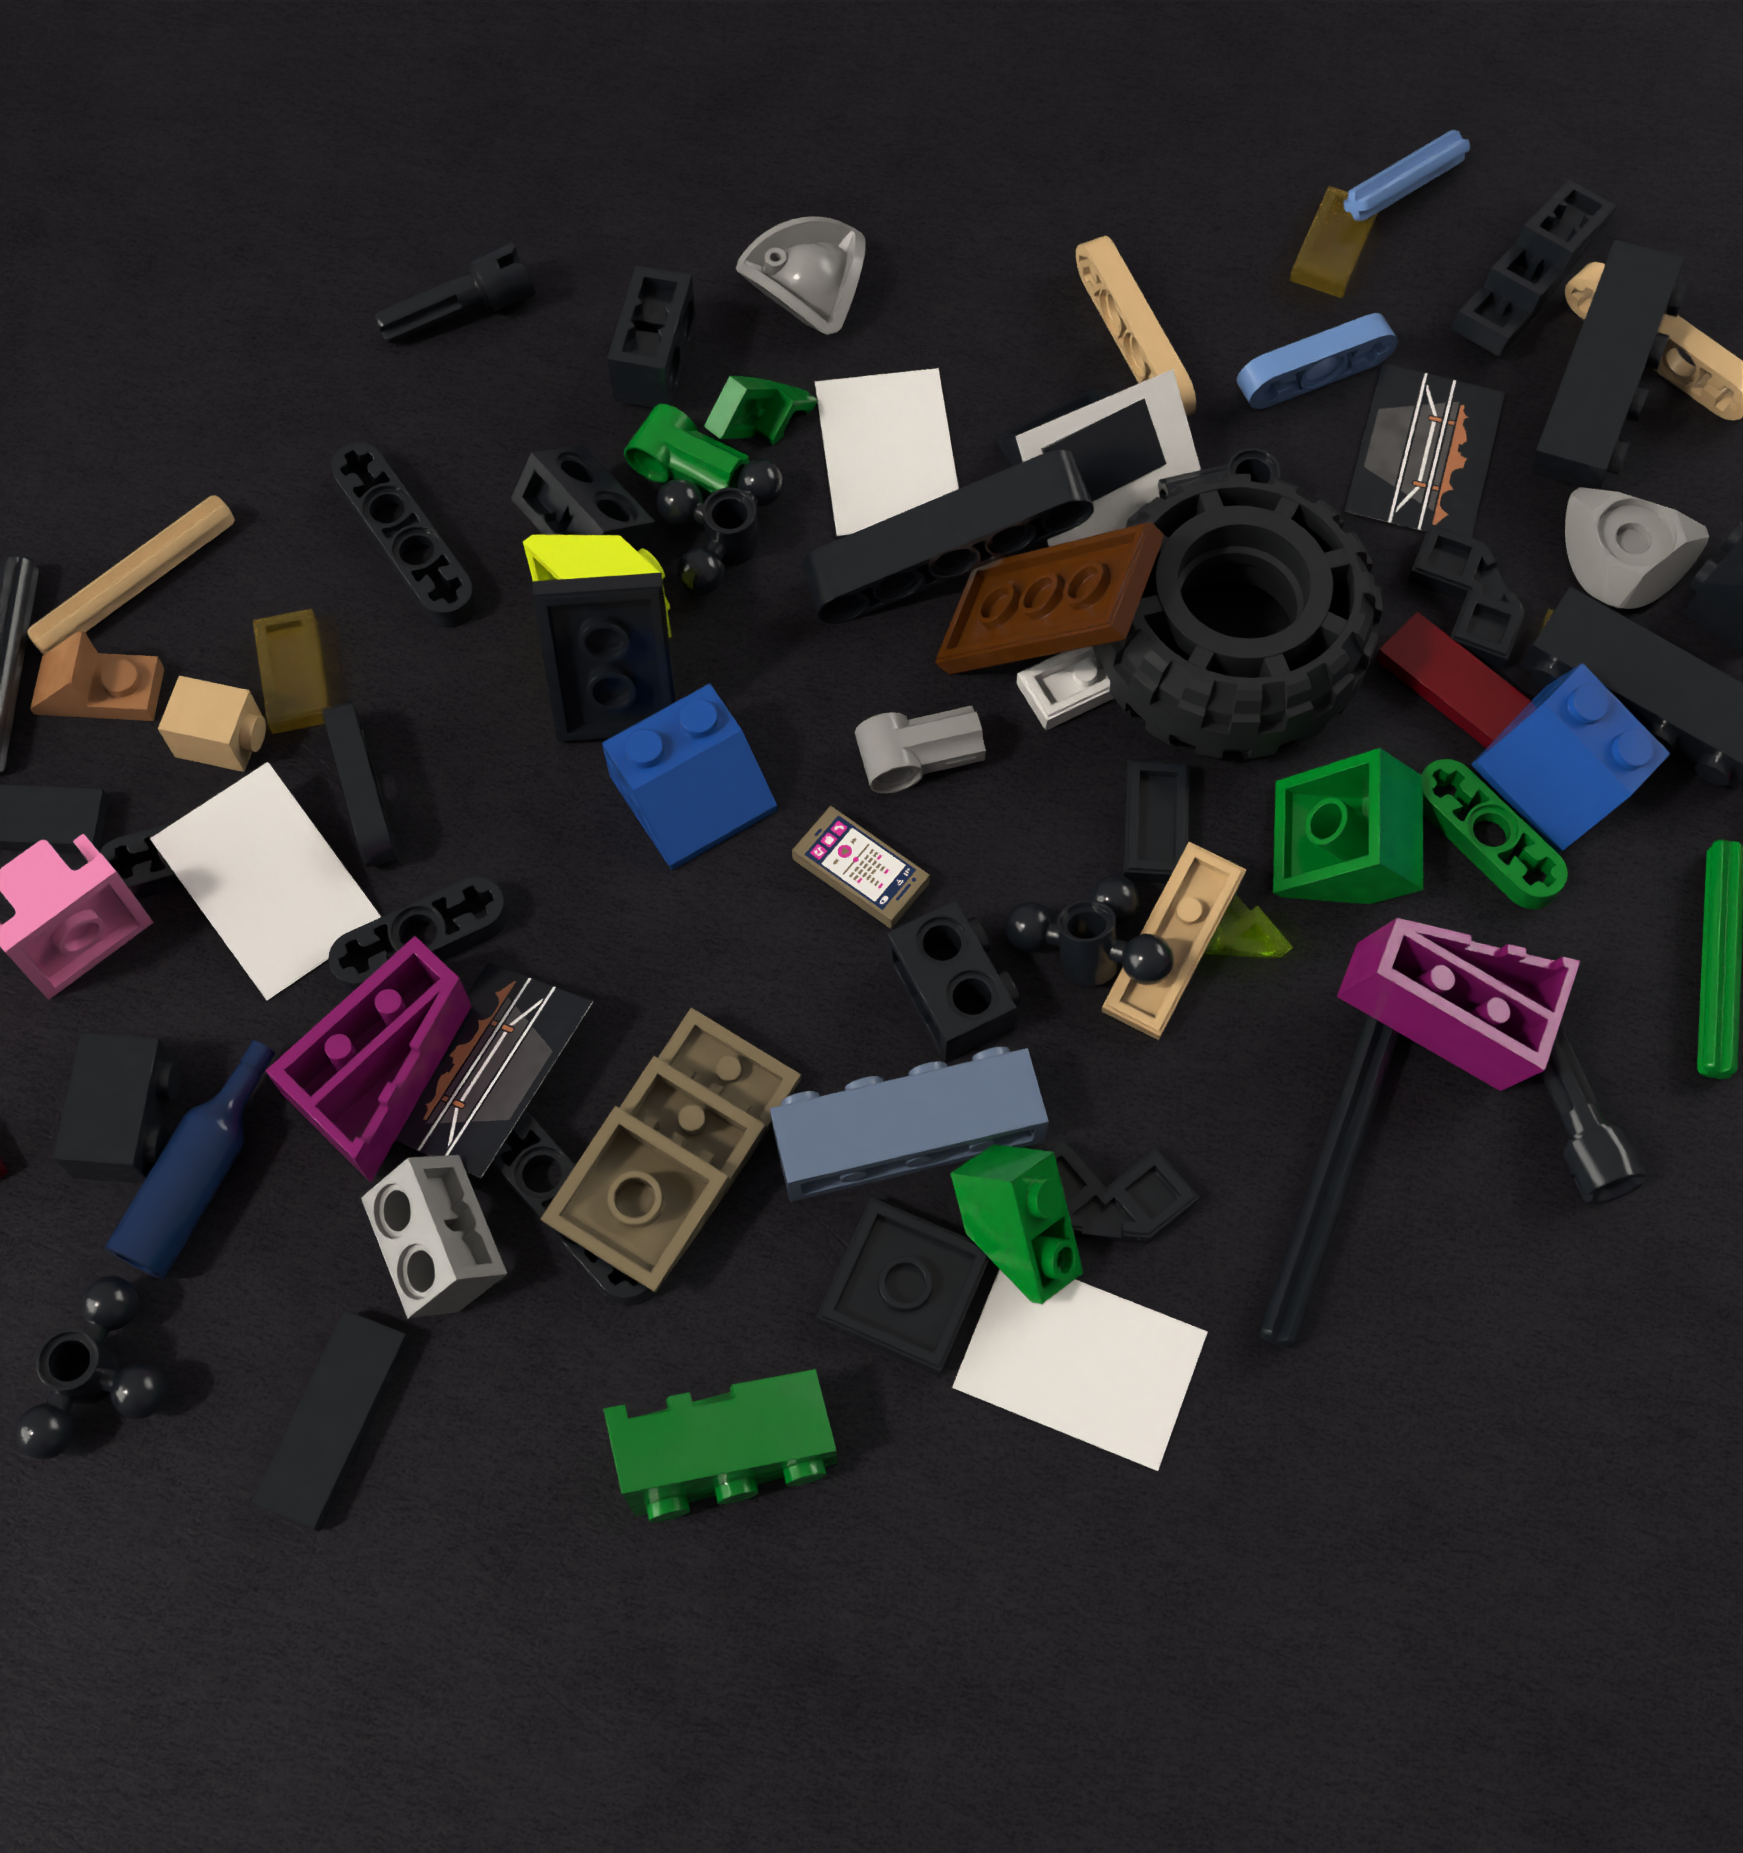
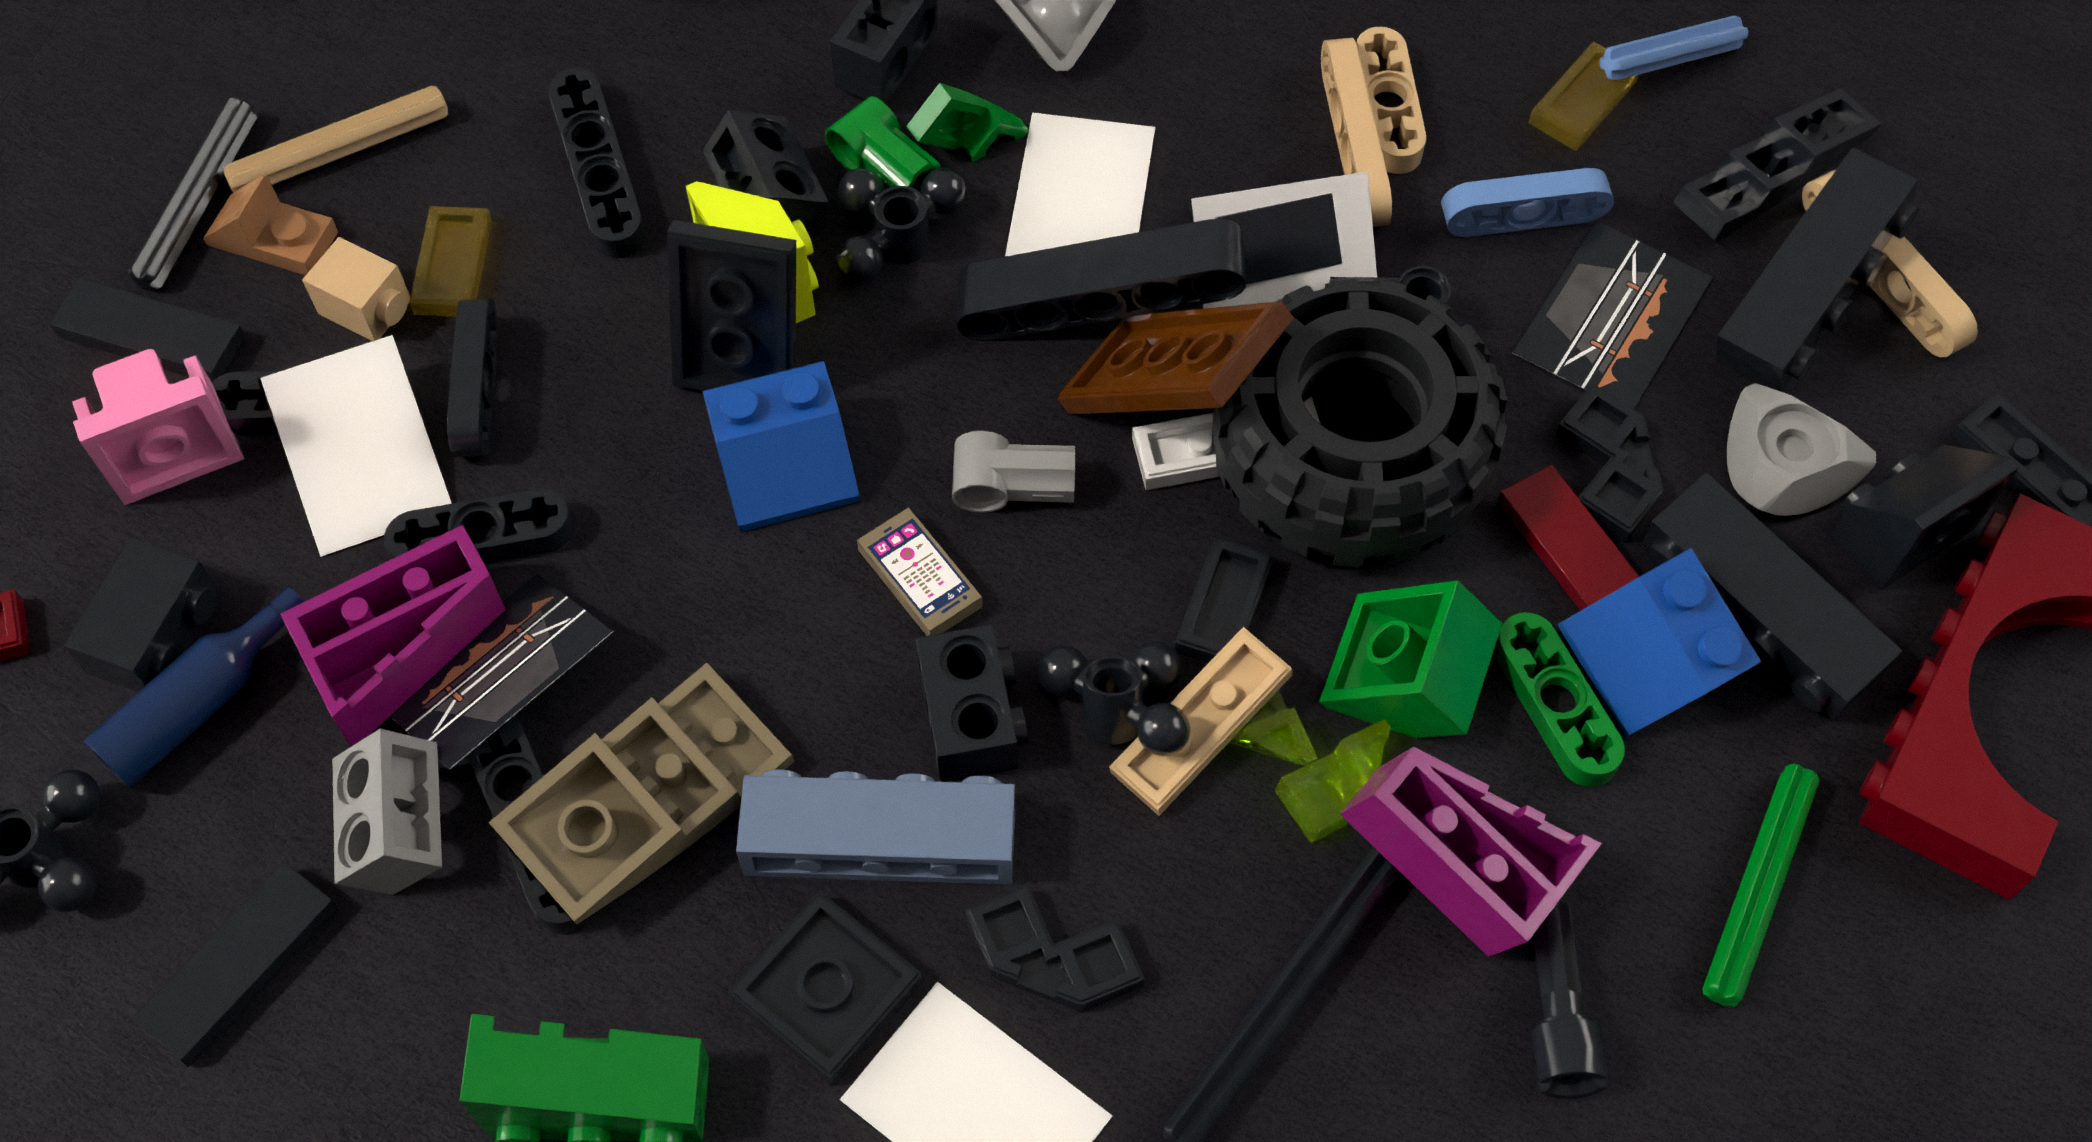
camera: 15 degrees right, 5 degrees down
green slope [950,1144,1083,1304] -> none
none -> clear neon green slope [1274,719,1390,843]
none -> tan beam [1356,27,1426,174]

